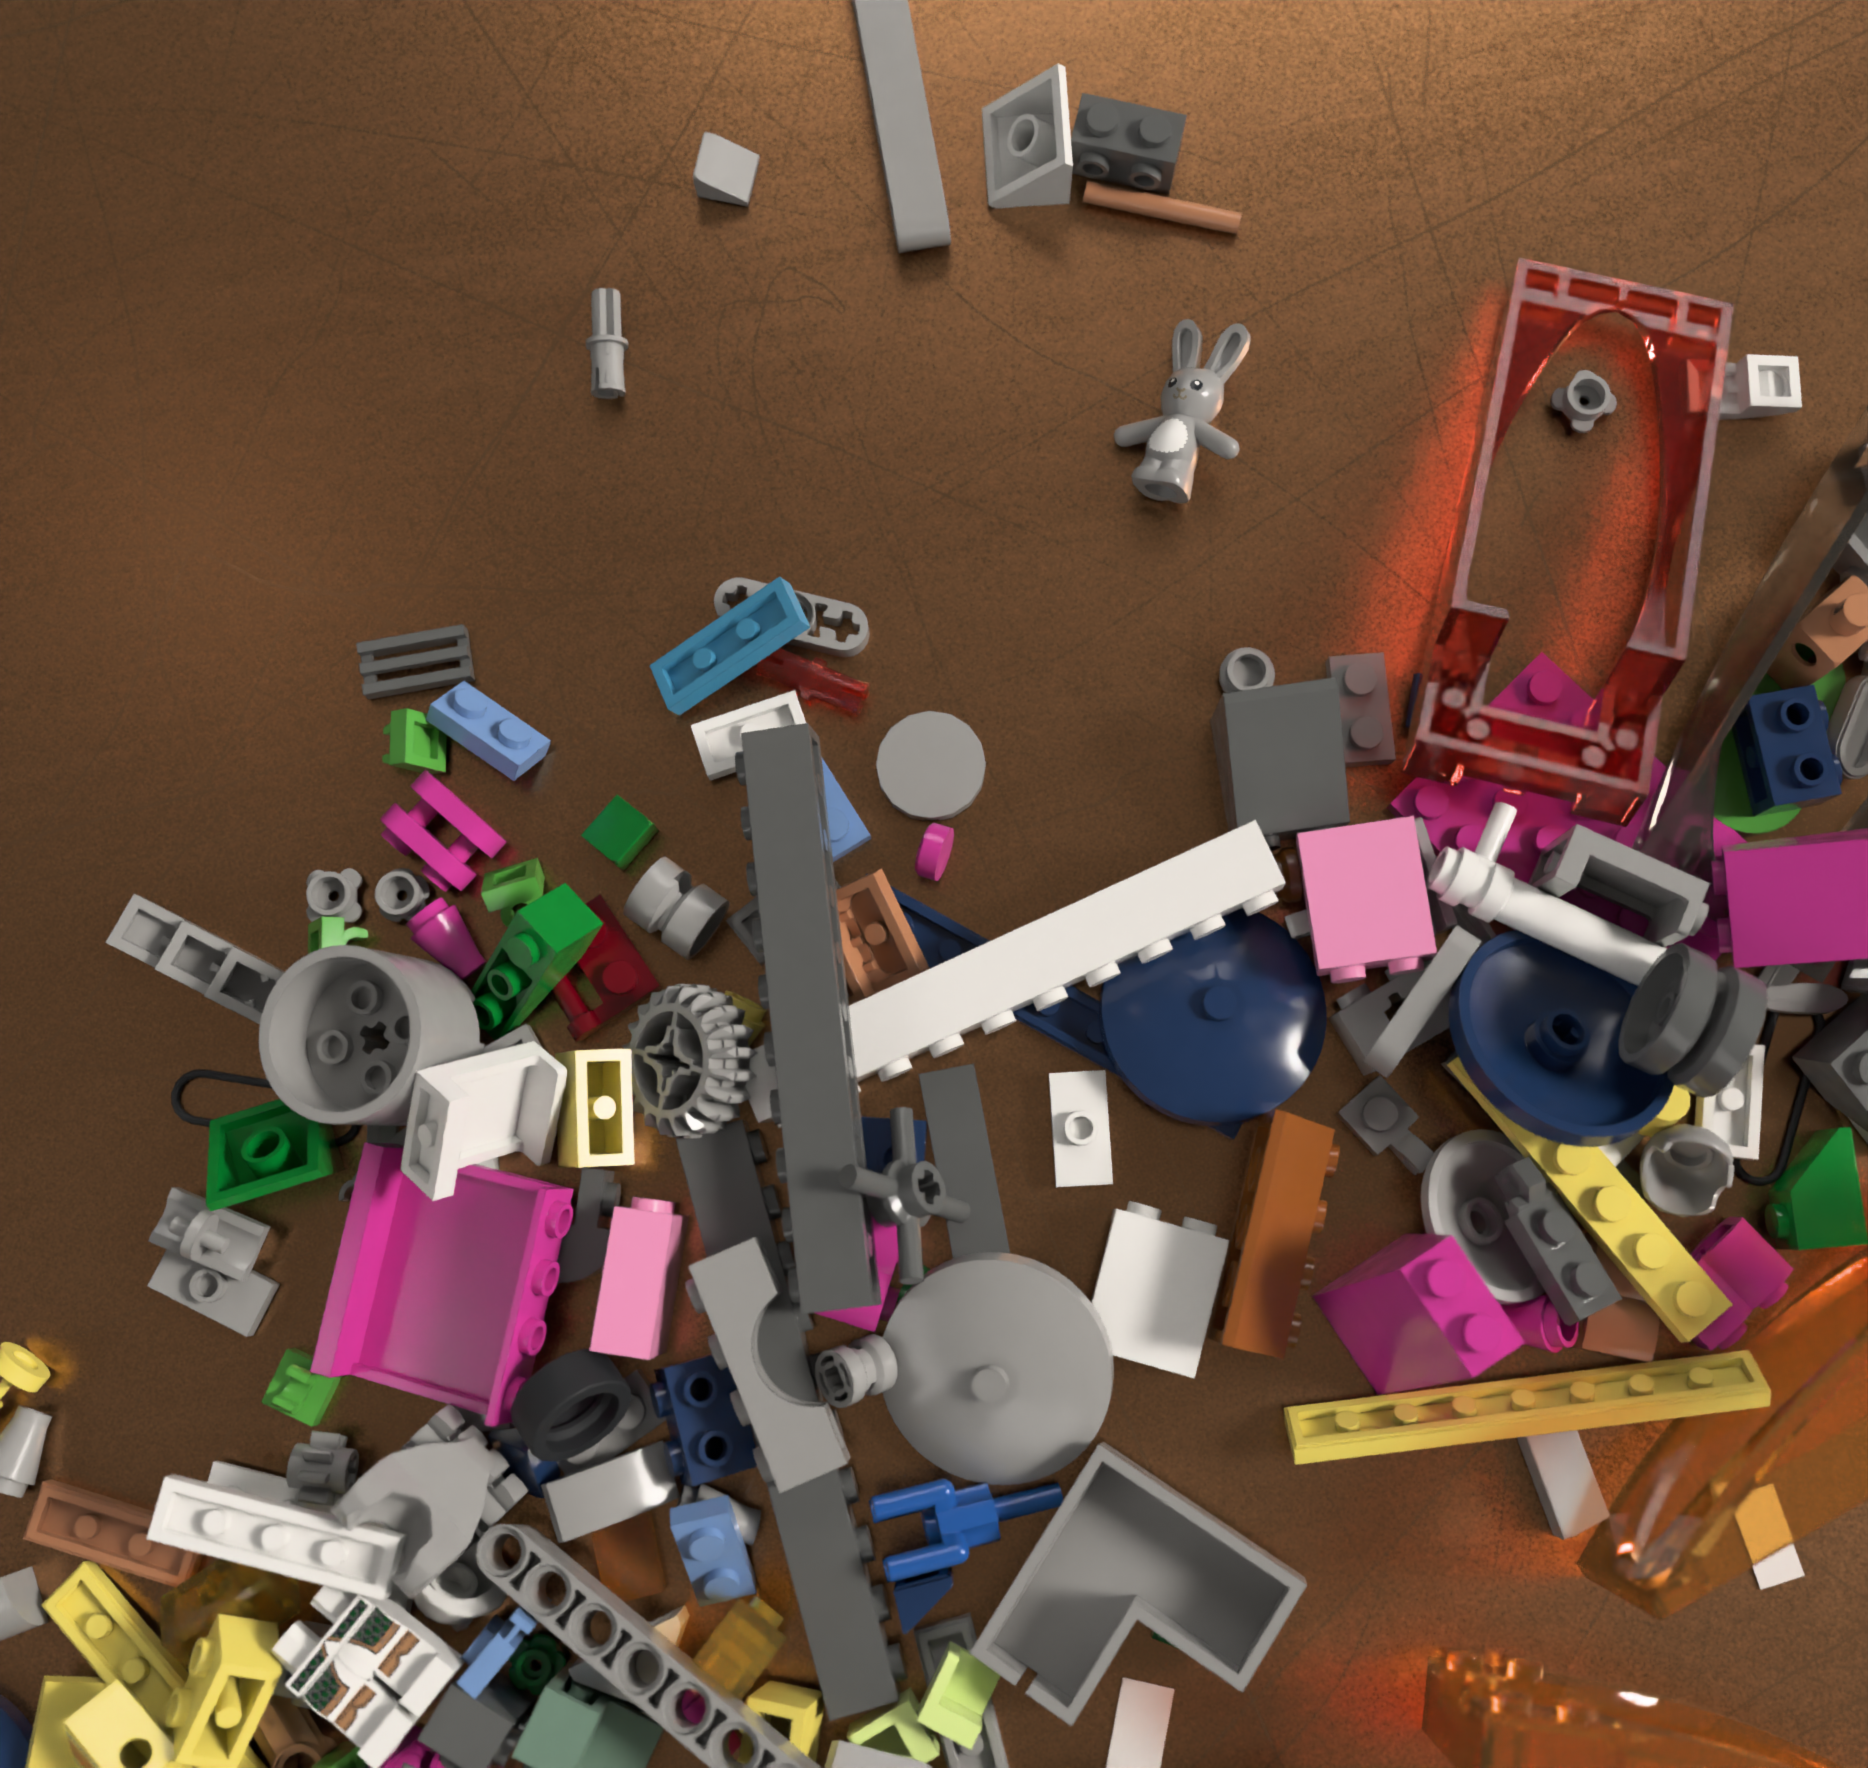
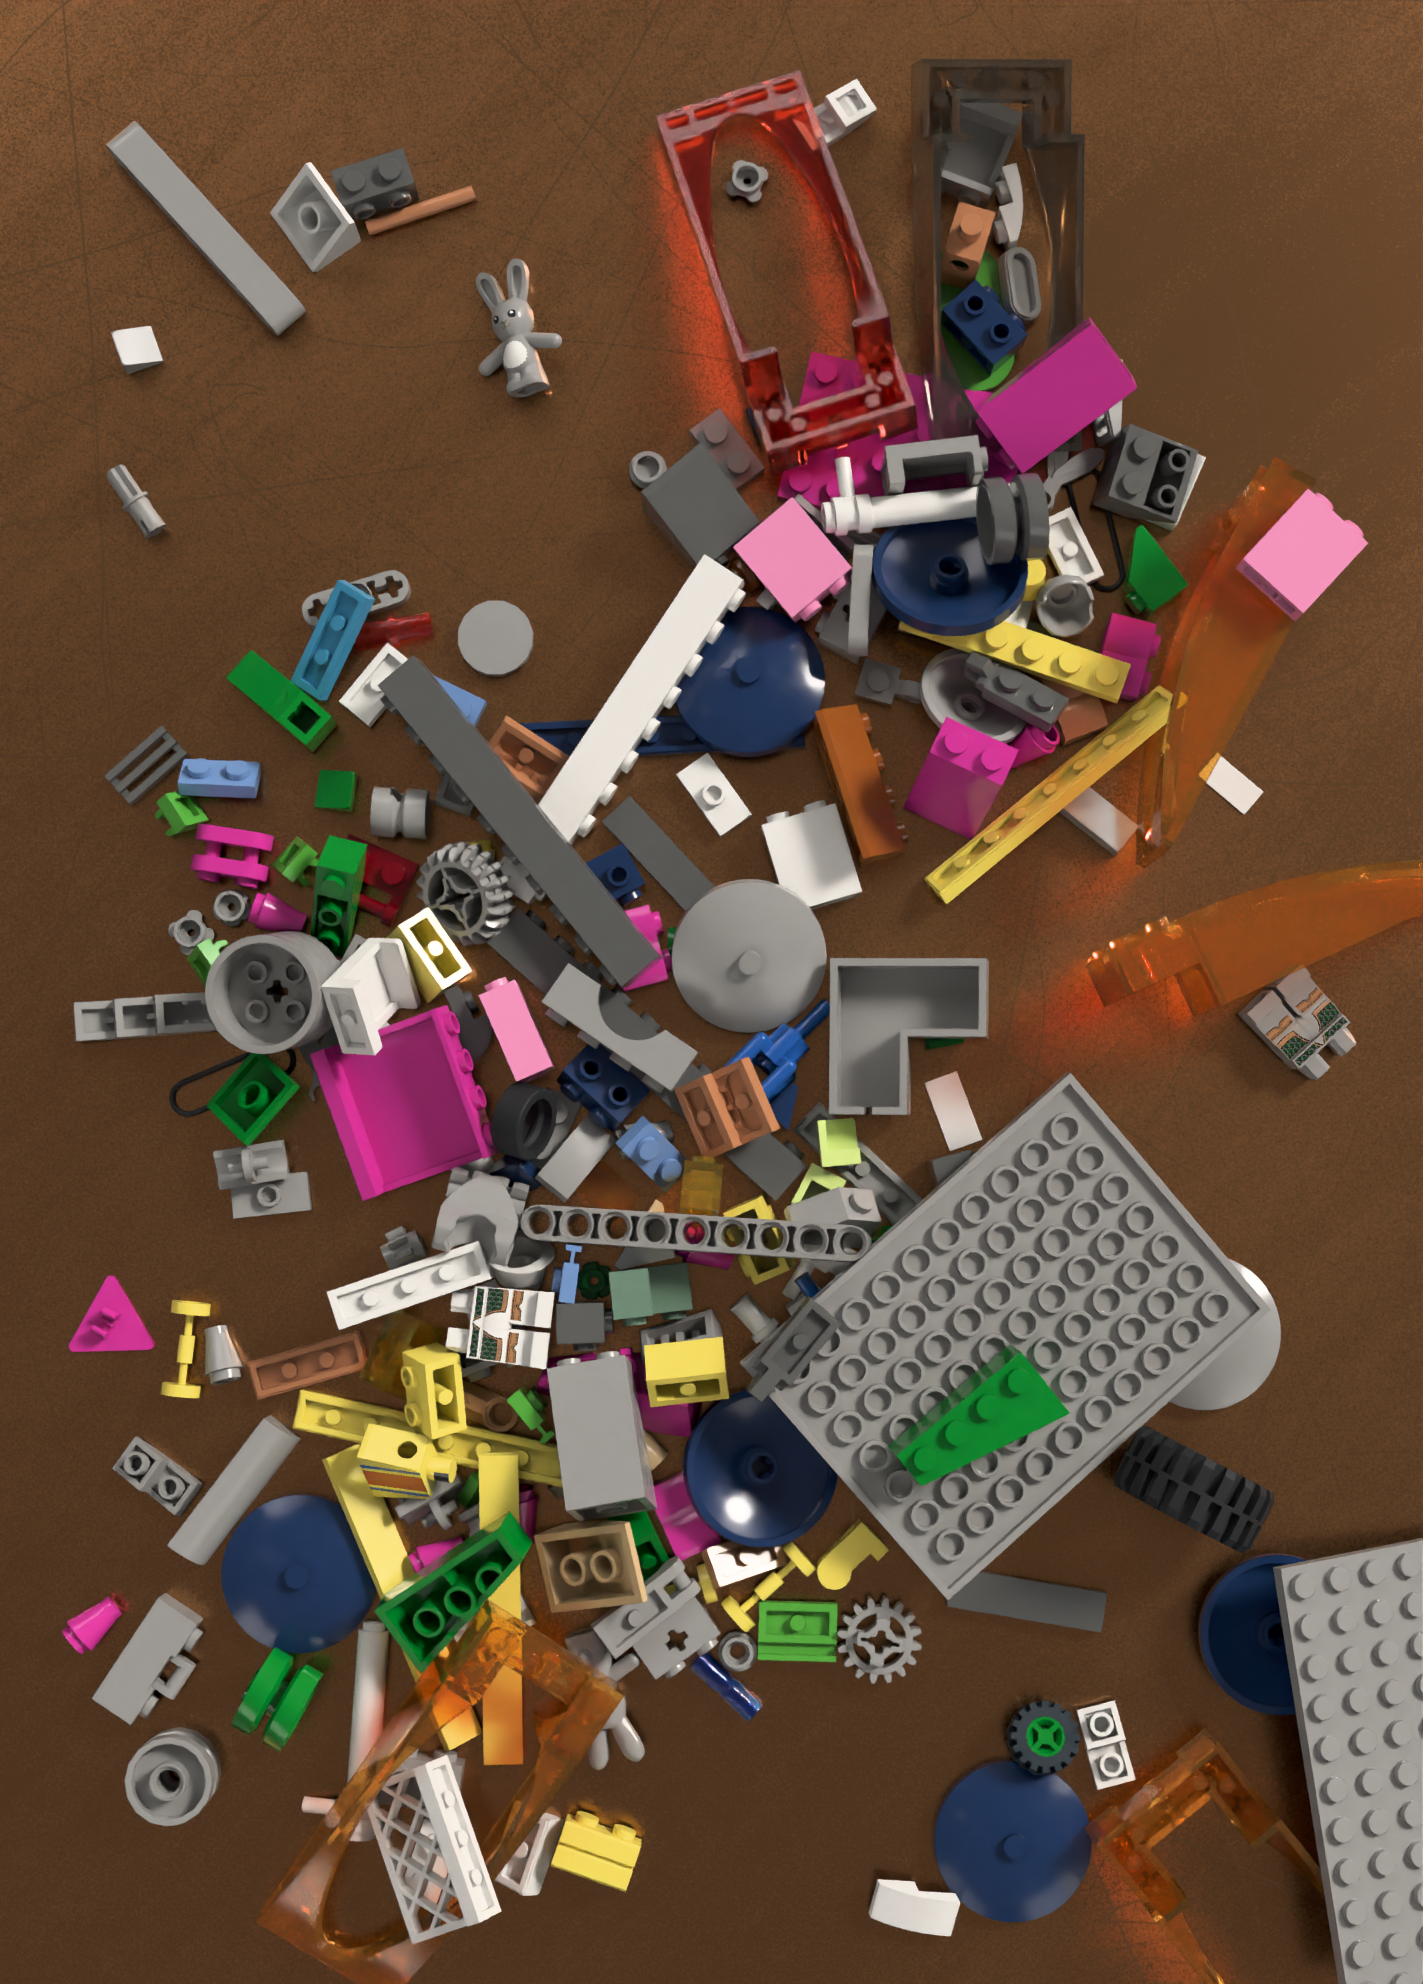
camera: 40 degrees left, 5 degrees up
bright green tile [261,1348,342,1427] -> none
light grey wheel [815,1334,897,1408] -> none
dark grey bar [839,1107,971,1284] -> none
dark pink tile [915,823,954,881] -> none
none -> green slope [226,650,337,753]
none -> nougat slope [674,1057,780,1161]

